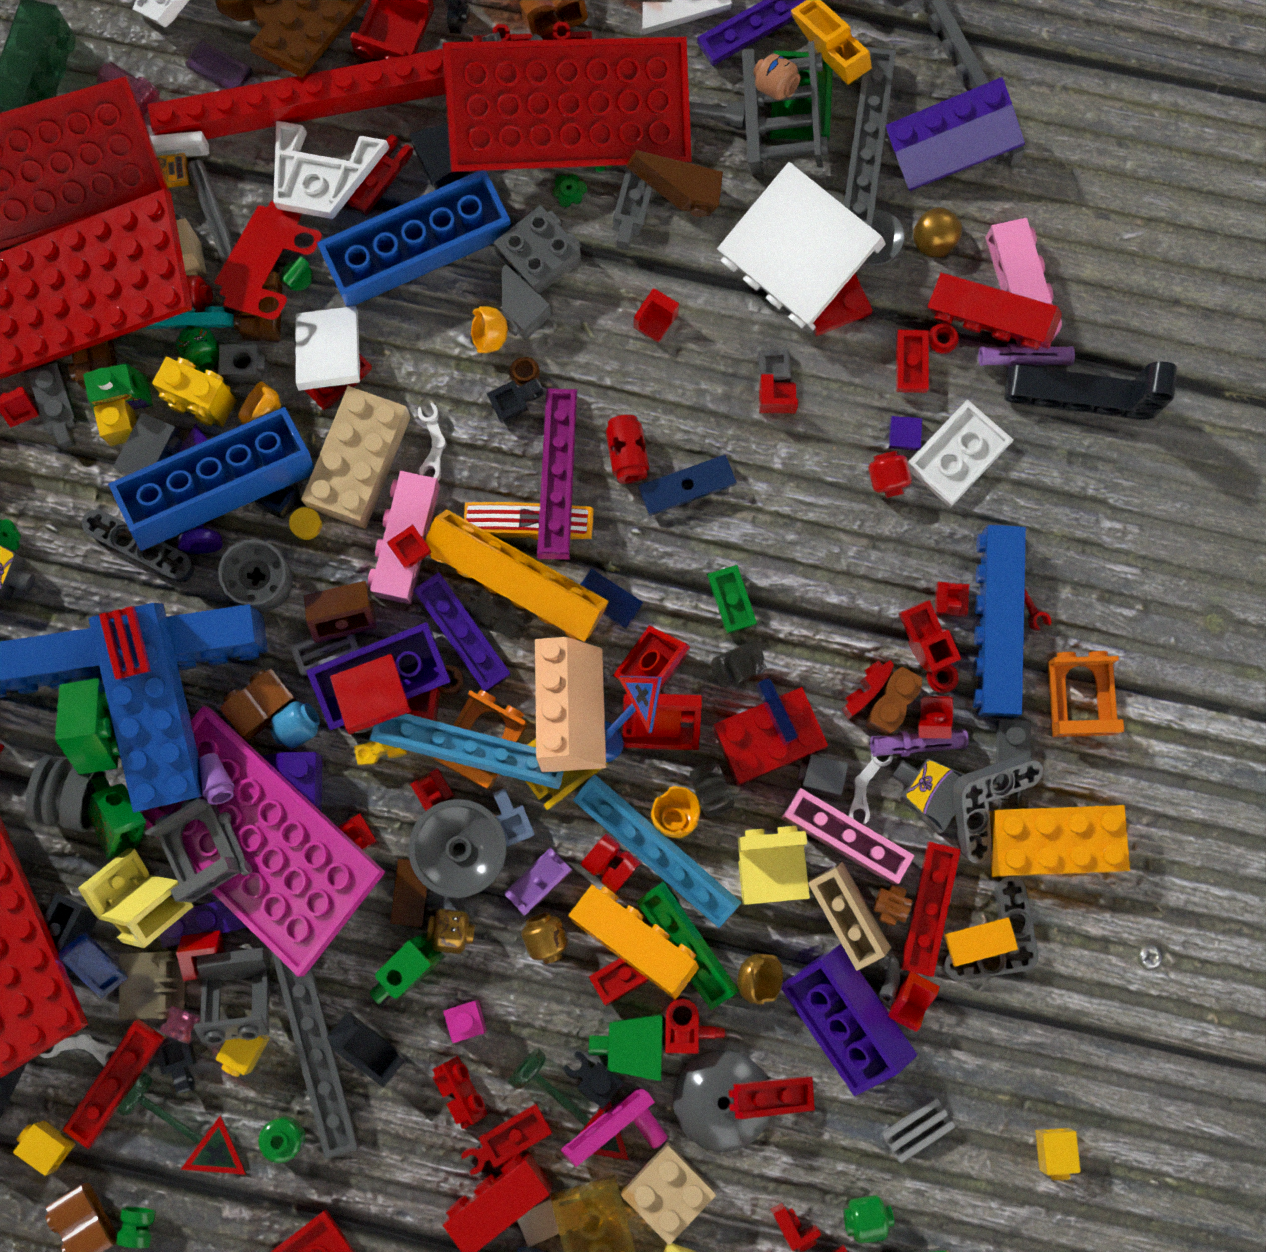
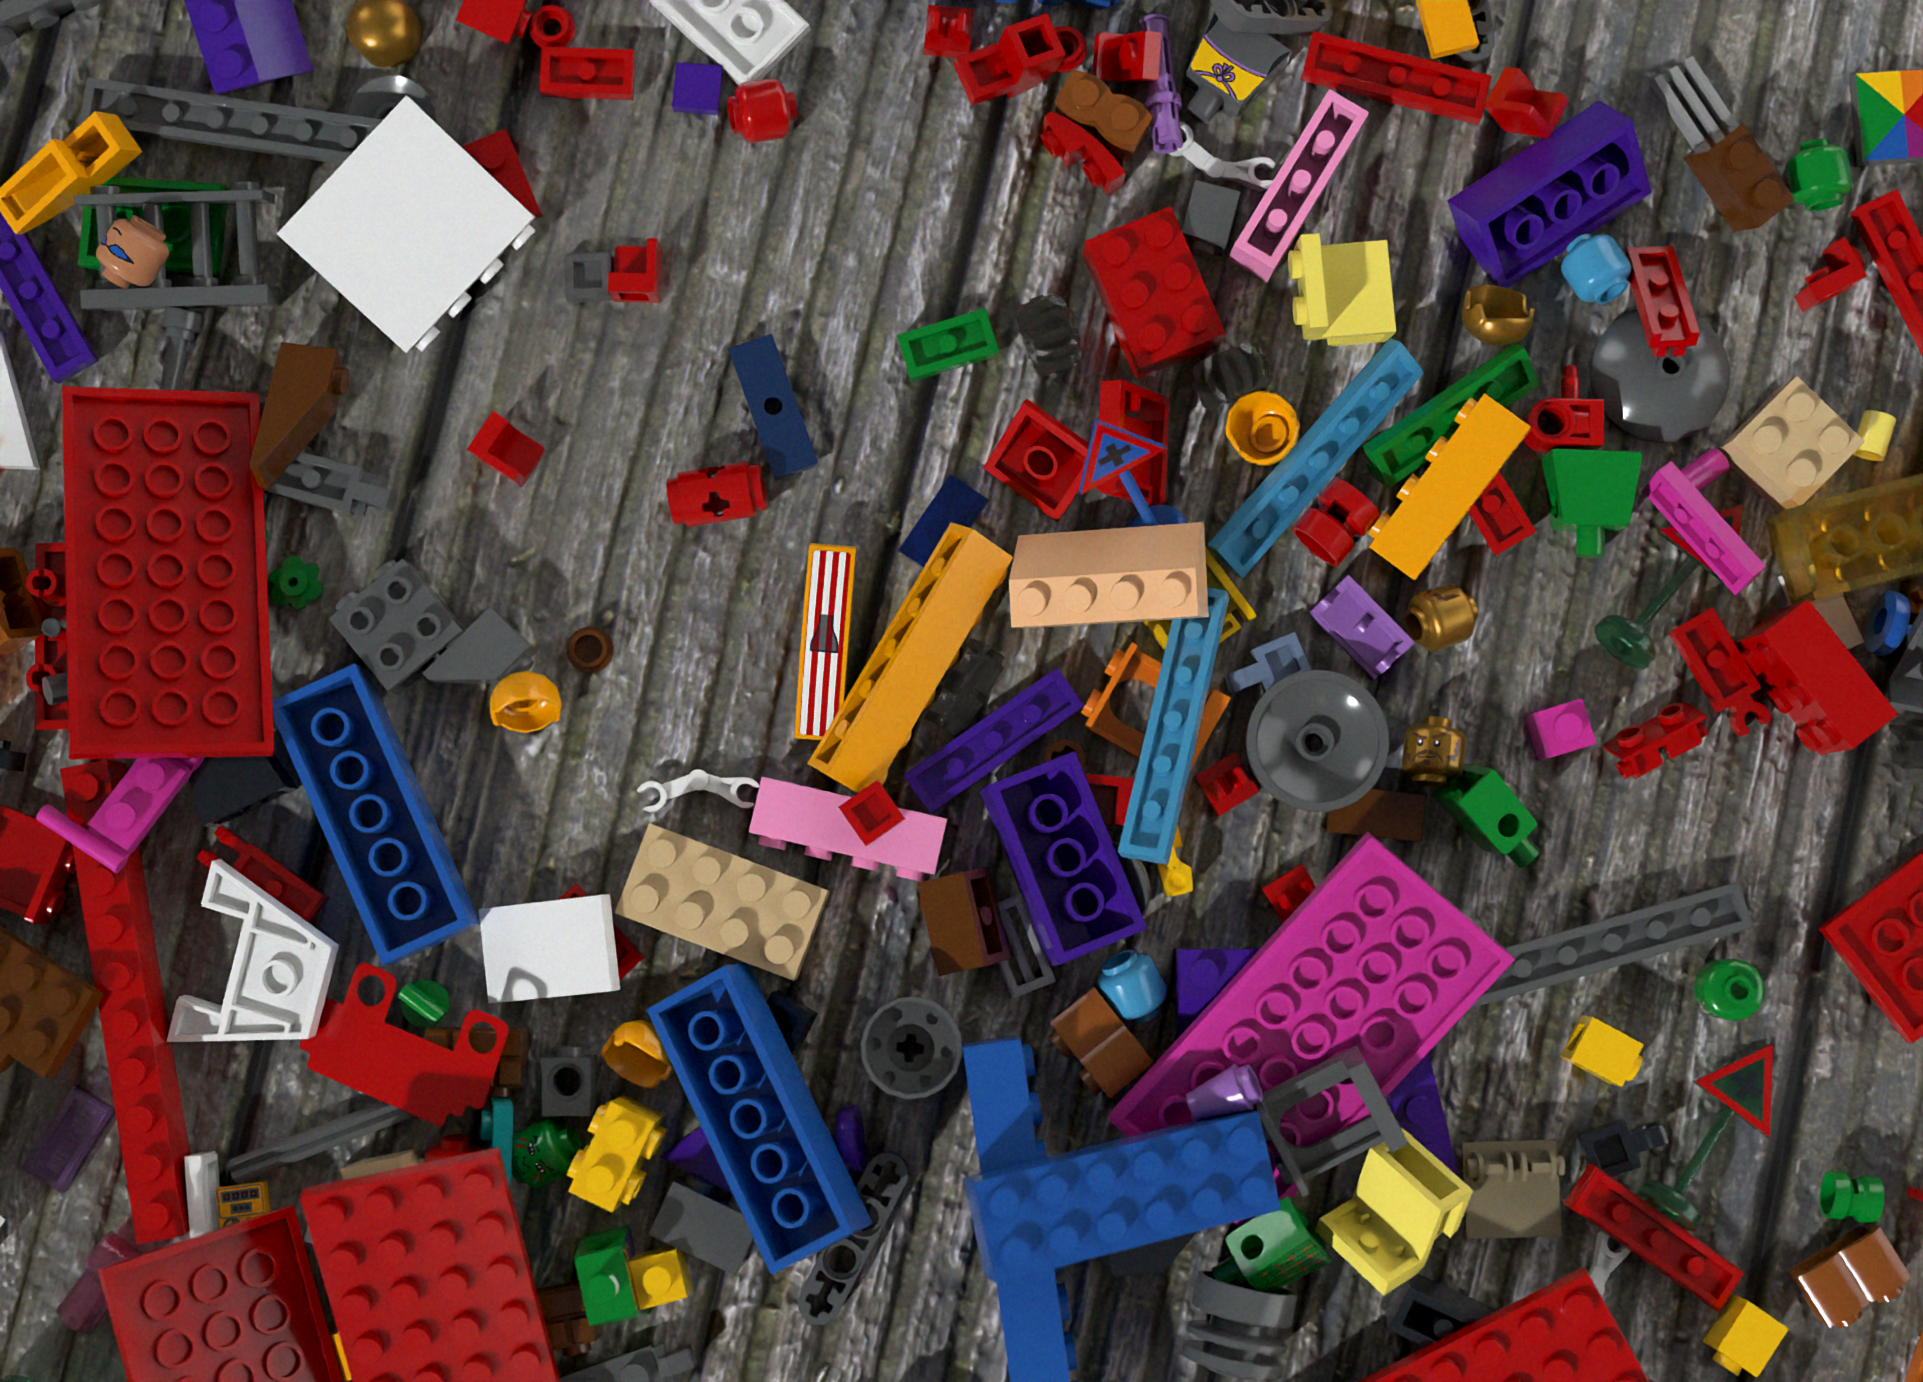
camera: 90 degrees left, 5 degrees up
green brick [55,678,120,775] -> none
clear blue tile [58,932,128,999] -> none
red tile [99,606,151,680] -> none
clear pink wheel [159,1005,200,1044] -> none
red panel [176,930,226,981] -> none
dark grey panel [194,948,270,1045] -> none
dark grey hinge [218,812,252,876] -> none
yellow tile [289,507,322,540] -> none
black panel [327,1011,405,1088] -> none
red tile [330,654,411,735] -> none
black plate [486,378,544,423] -> none
magenta tile [537,388,577,560] -> none
black plate [563,1051,624,1111] -> none
clear blue tile [756,678,798,746] -> none
tan brick [808,862,891,971] -> none
dark orange gear [873,884,912,926] -> none
dark grey arm [876,954,900,1004] -> none
none -> dark pink plate [36,757,205,873]
none -> dark azure head [1561,234,1632,305]
none -> reddish brown brick [1683,123,1795,232]

